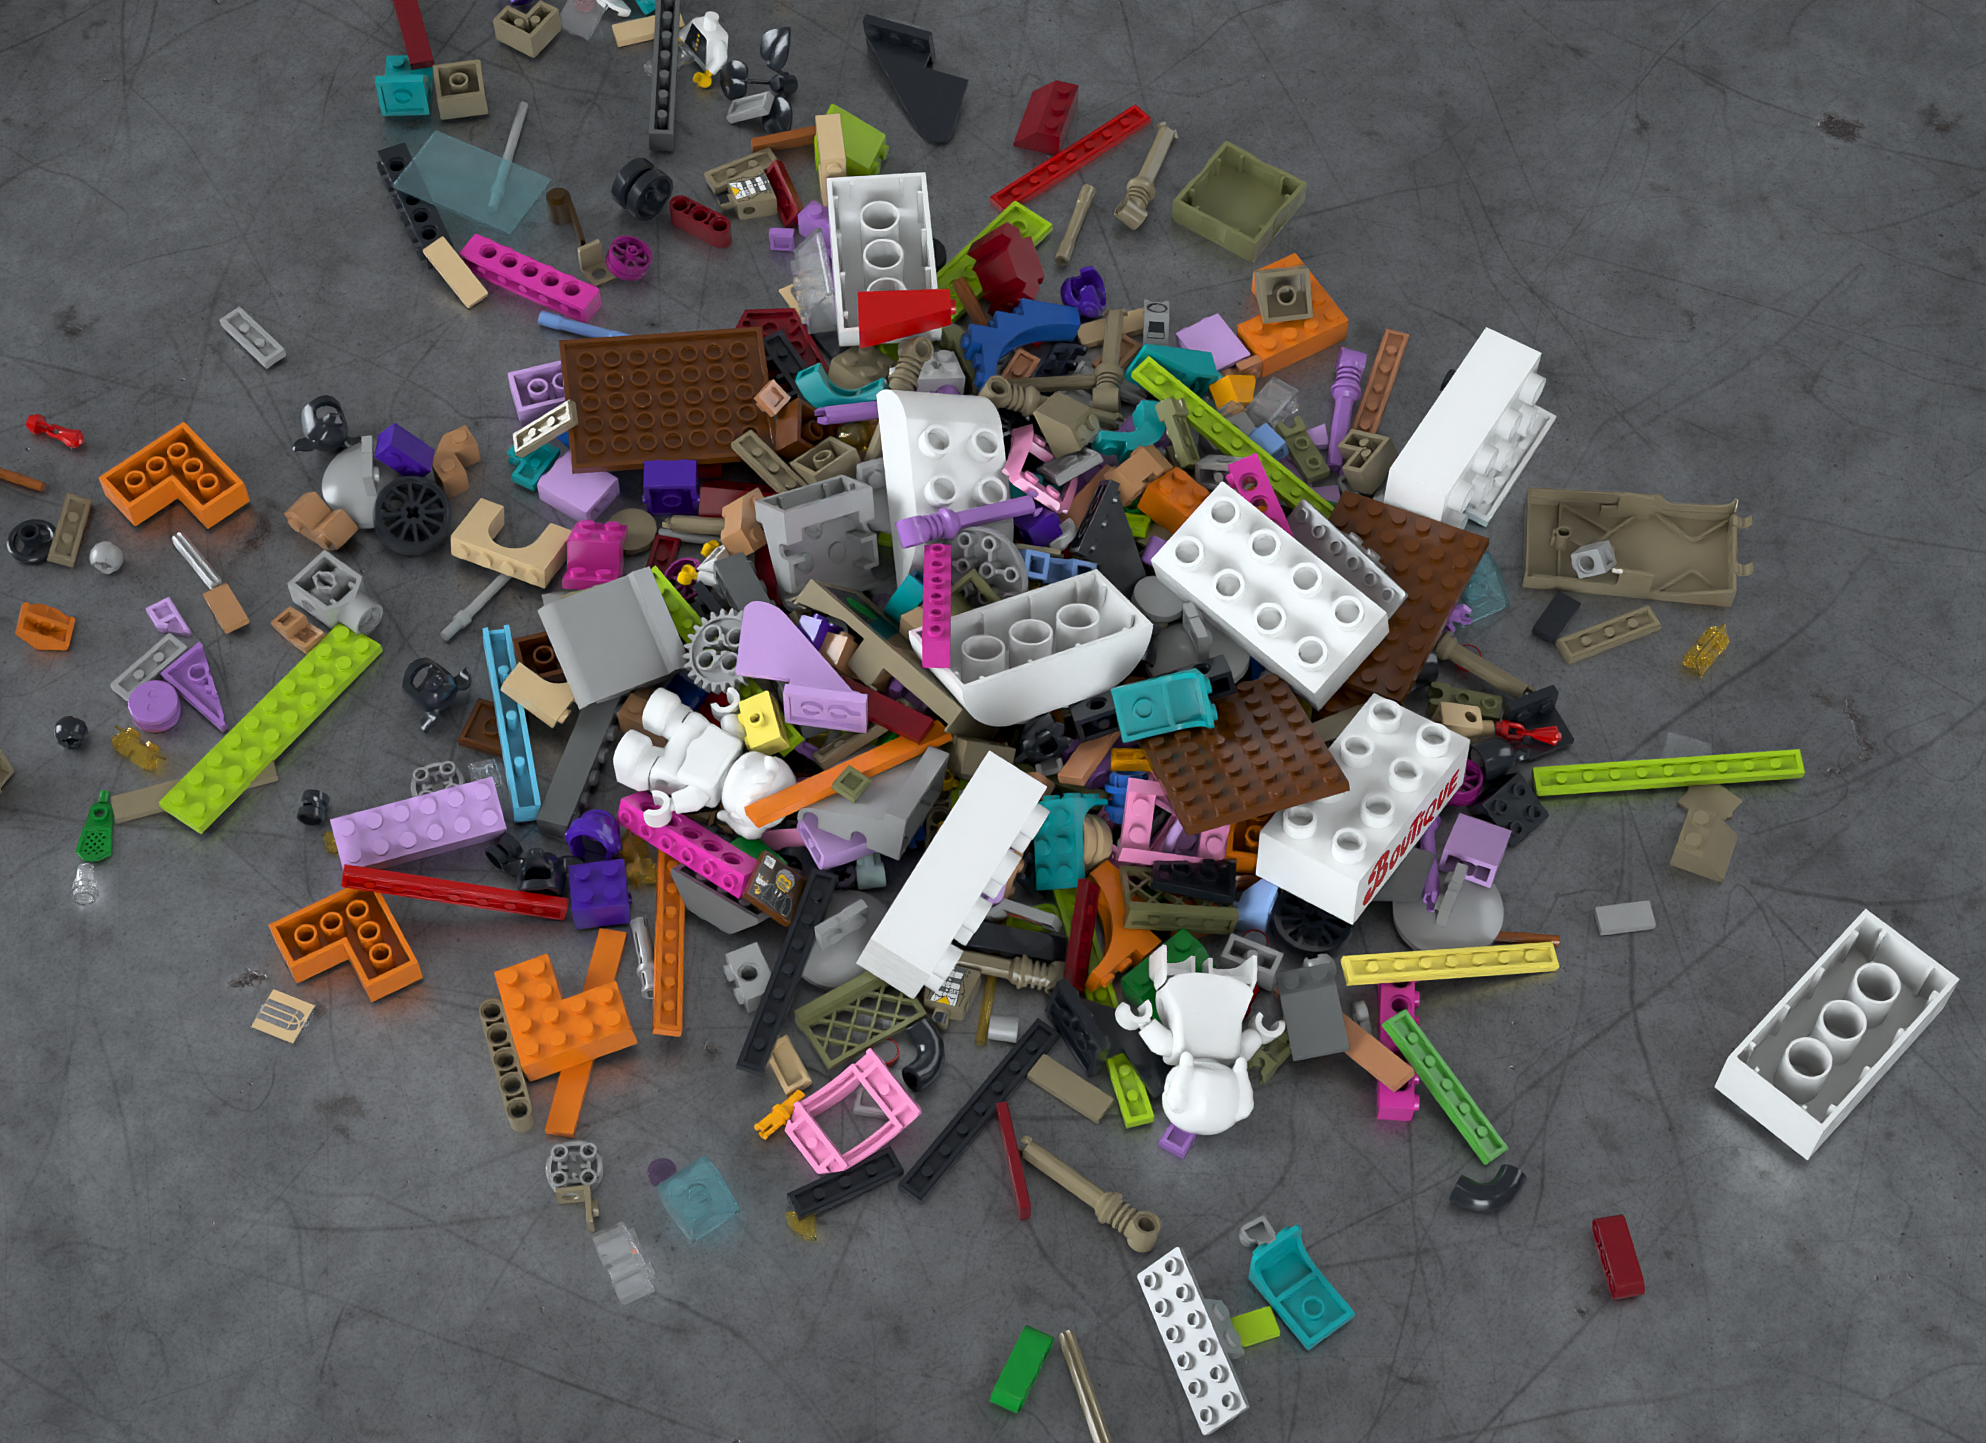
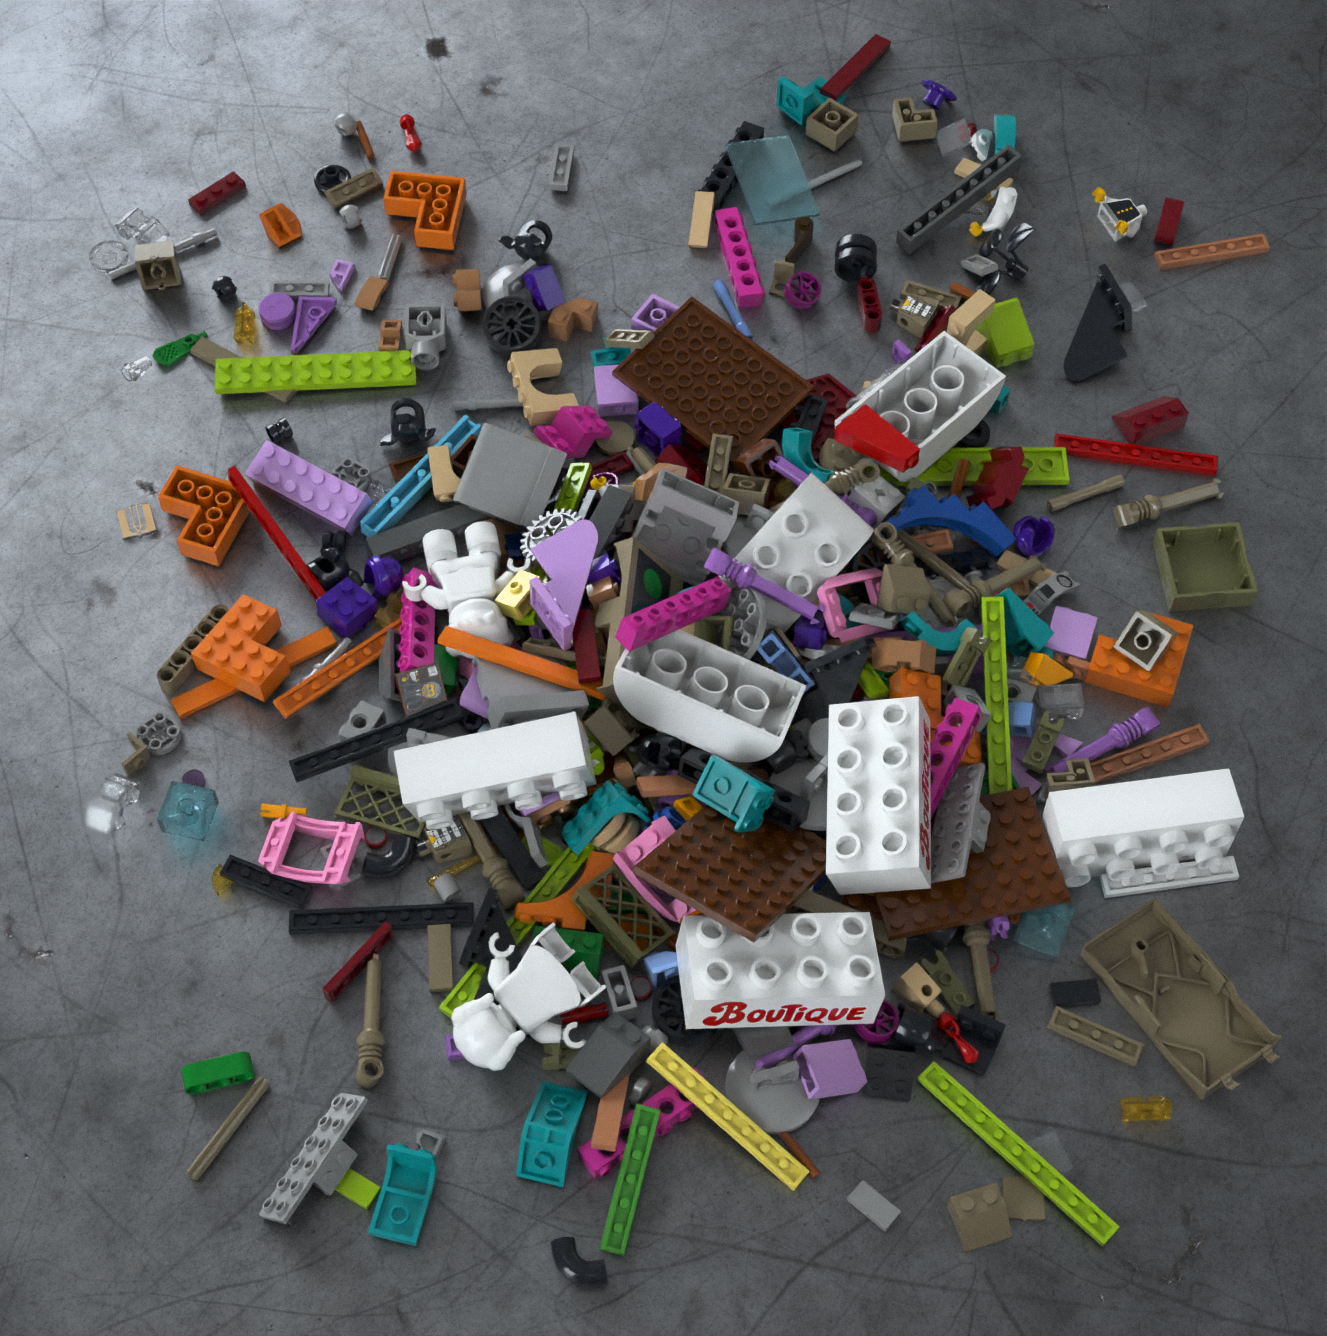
camera: 50 degrees right, 0 degrees up
nougat tile [754,379,790,417] -> none
tan tile [769,1034,814,1098] -> none
olive tile [832,765,871,803] -> none
dark red tile [1063,879,1100,995] -> none
black wing [1150,859,1237,905] -> none
light grey brick [1571,540,1617,579] -> none
none -> teal bracket [516,1081,589,1187]

